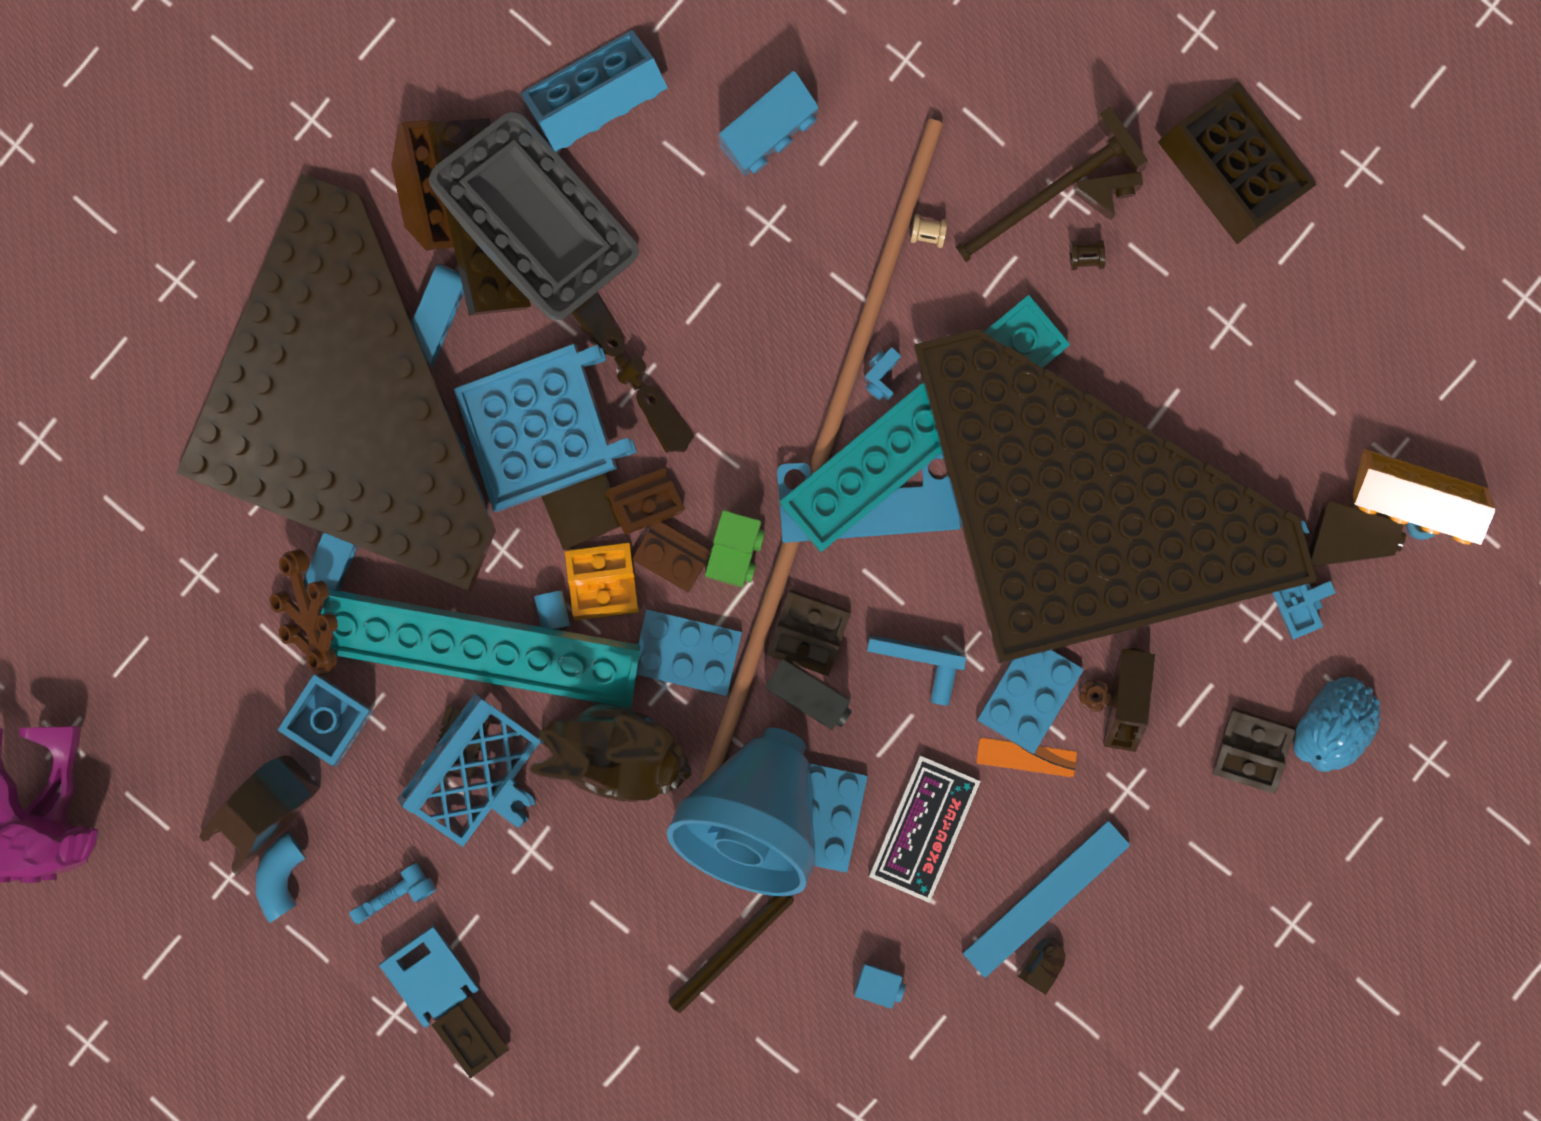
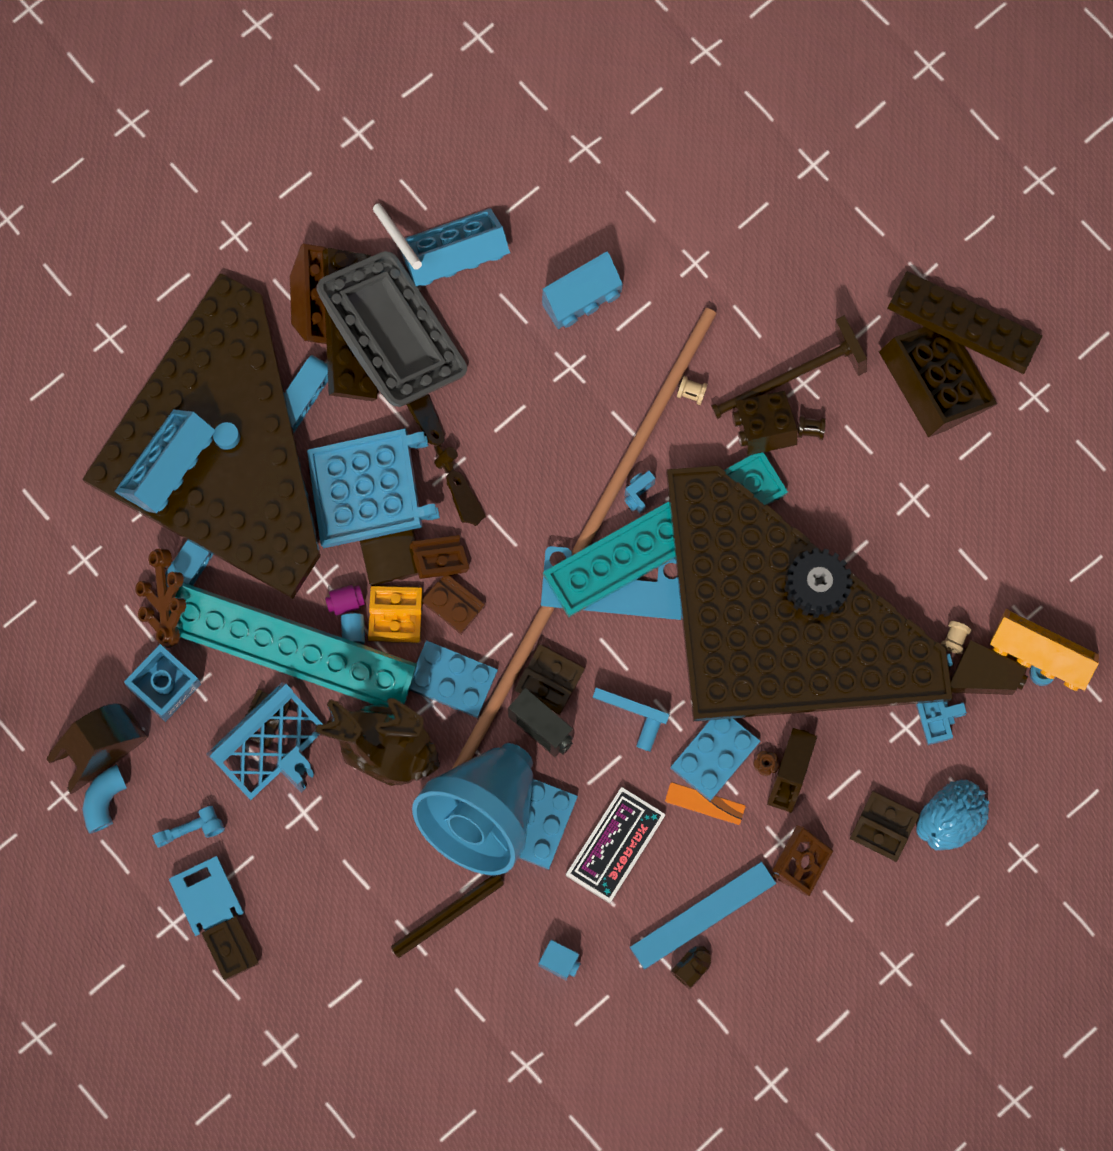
camera: 10 degrees right, 10 degrees down
bright green brick [705,510,765,588] -> none
dark brown slope [1073,172,1143,220] -> none
none -> dark azure slope [115,409,216,513]
none -> dark azure tile [213,422,240,450]
none -> magenta brick [325,585,365,616]
none -> white bar [373,204,422,269]
none -> dark brown brick [732,390,798,456]
none -> reddish brown piece [772,825,833,896]
none -> black wheel [784,548,852,618]
none -> dark brown plate [887,271,1043,374]
none -> tan bush [941,621,971,654]

